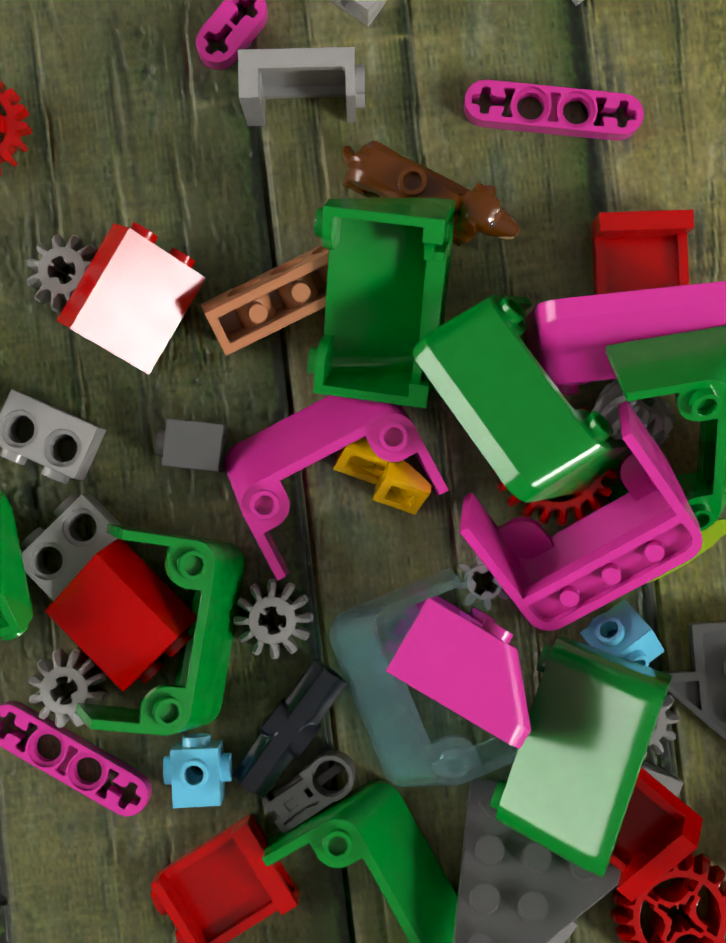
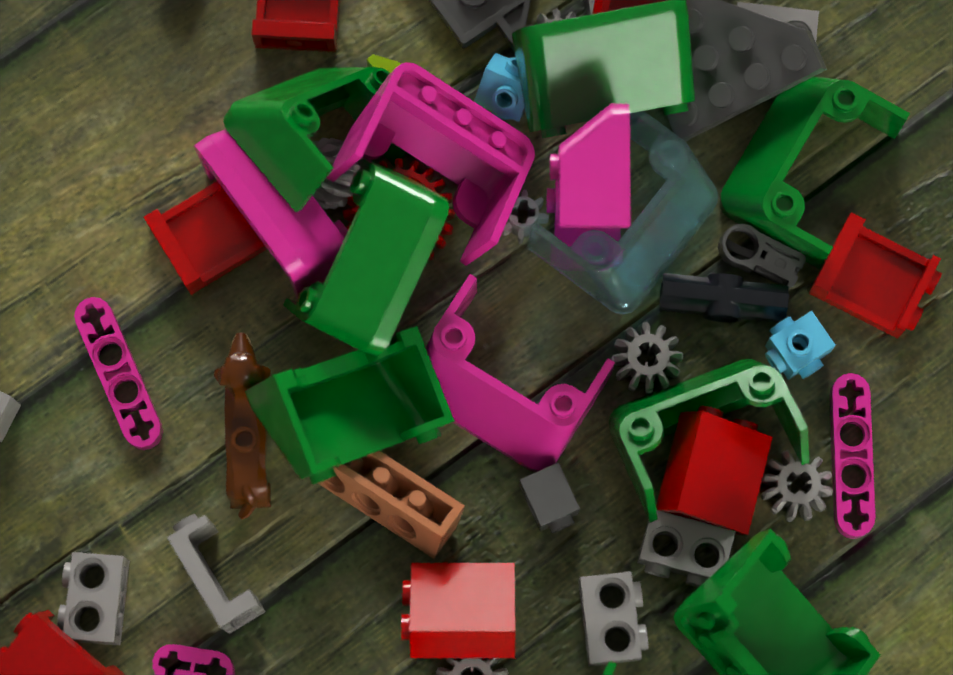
camera: 120 degrees left, 10 degrees down
yellow slope [333,437,432,515] -> none

